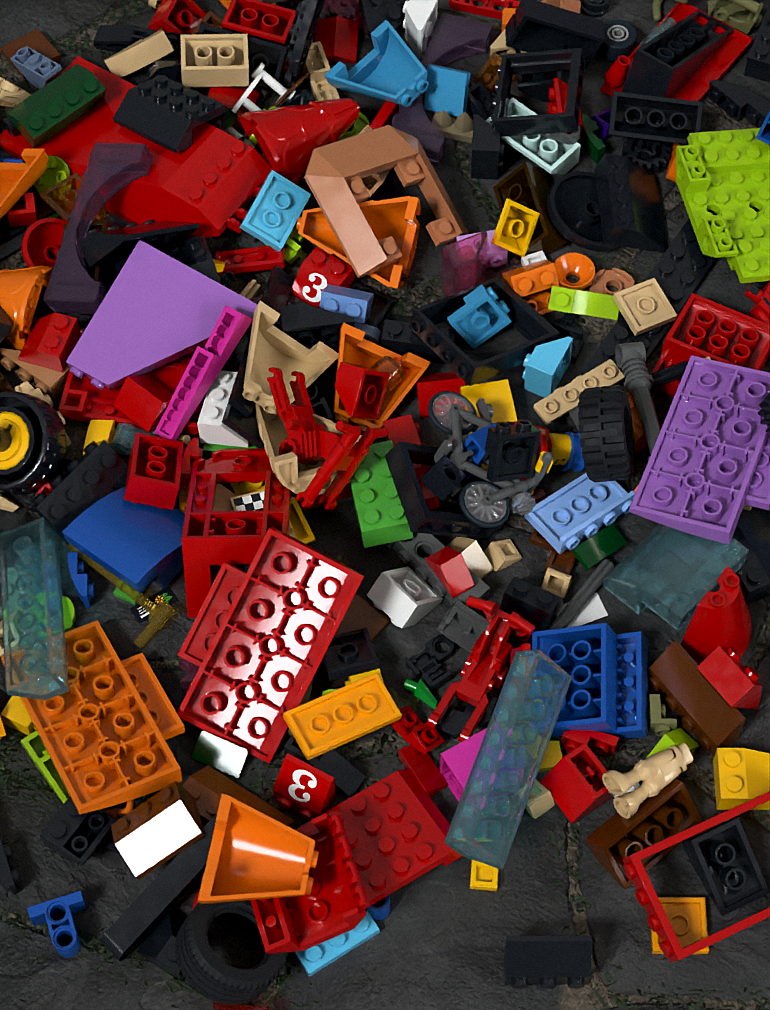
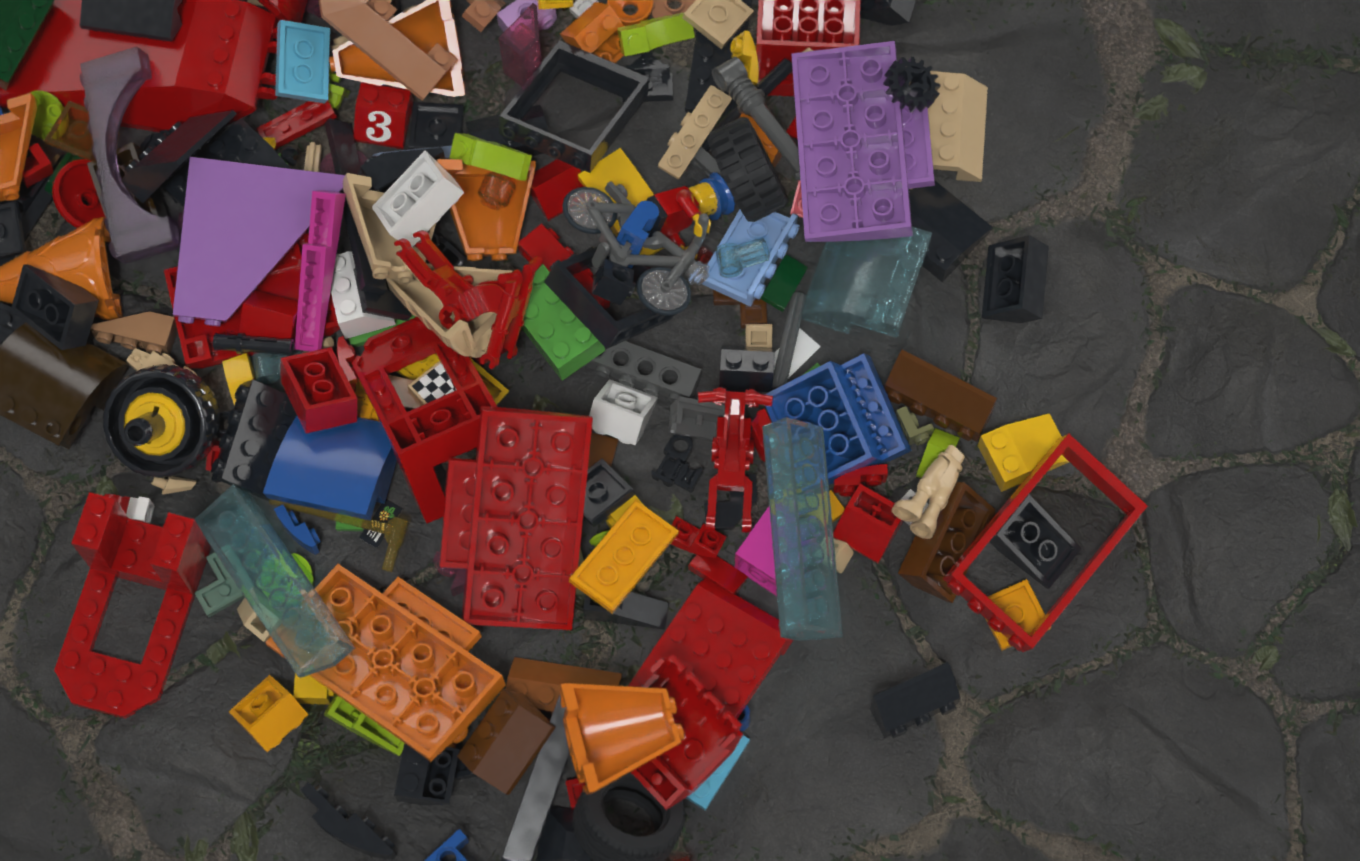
camera: 25 degrees left, 10 degrees up
red slope [18,312,81,372] -> none
slope [191,730,250,780] -> none
red slope [273,753,336,821] -> none
medium blue brick [319,284,374,323] -> none
red slope [334,362,390,420] -> none
green bar [404,678,438,710] -> none
slope [426,546,475,599] -> none
dark azure plate [447,284,512,349] -> none
tan slope [447,537,493,580] -> none
yellow tile [470,860,499,891] -> none
tan slope [484,539,522,571] -> none
black plate [485,420,541,483] -> none
medium azure slope [522,336,573,398] -> none
red cone [681,566,752,665] -> none
red slope [697,645,762,709] -> none
none -> black pin [213,333,295,356]
none -> white slope [372,151,464,247]
none -> lime slope [449,133,532,181]
none -> clear light blue piece [715,237,770,278]
none -> yellow slope [730,31,758,85]

